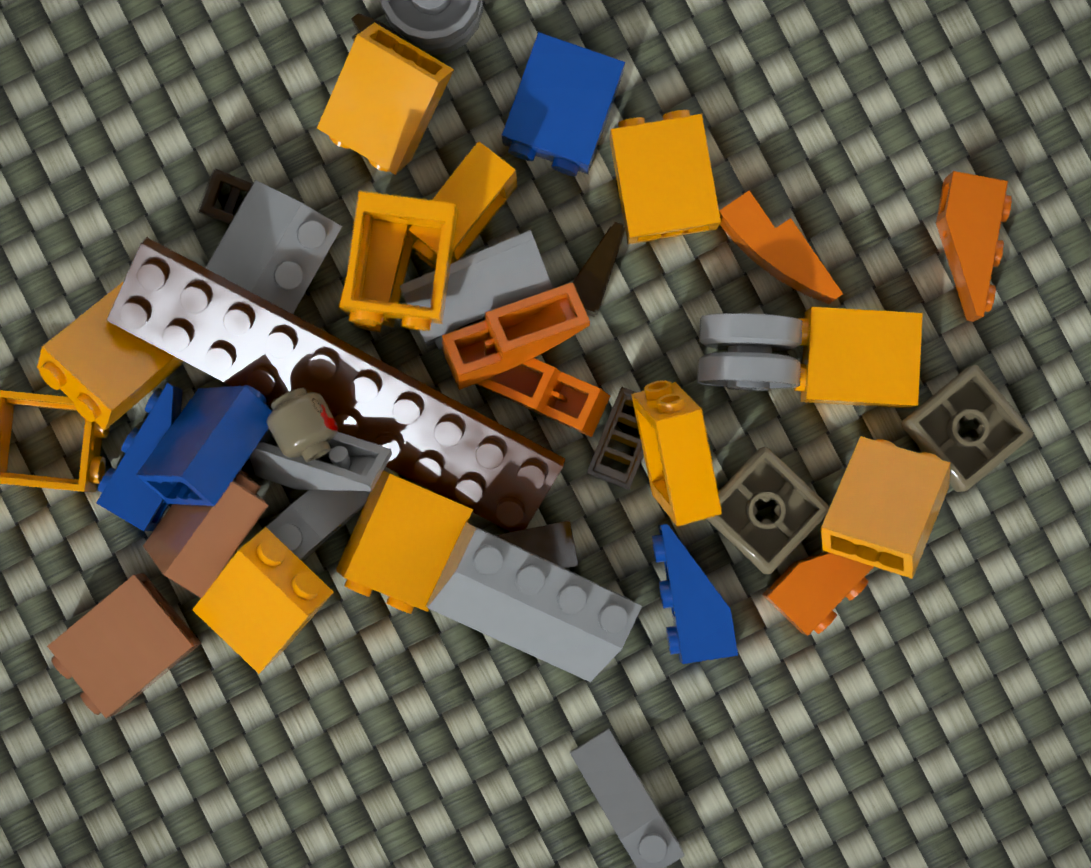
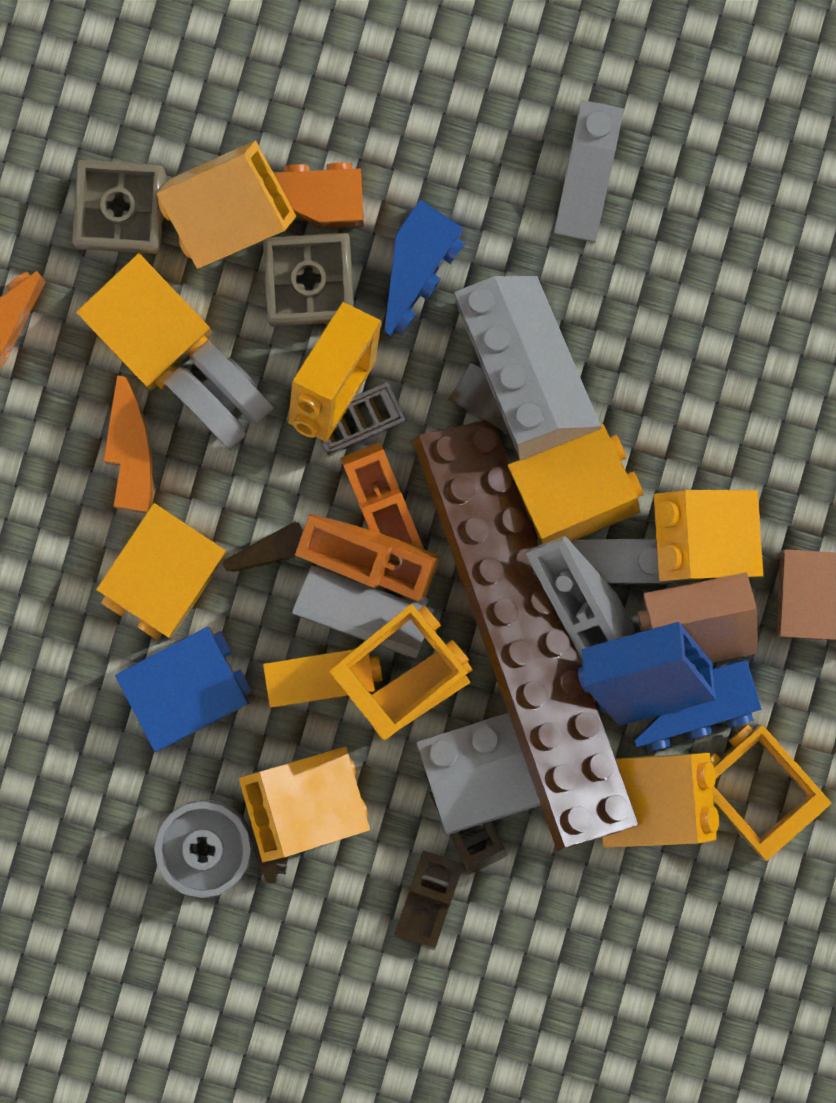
camera: 140 degrees left, 0 degrees up
dark tan head [267,388,338,462] -> none
none -> dark brown slope [393,850,464,950]

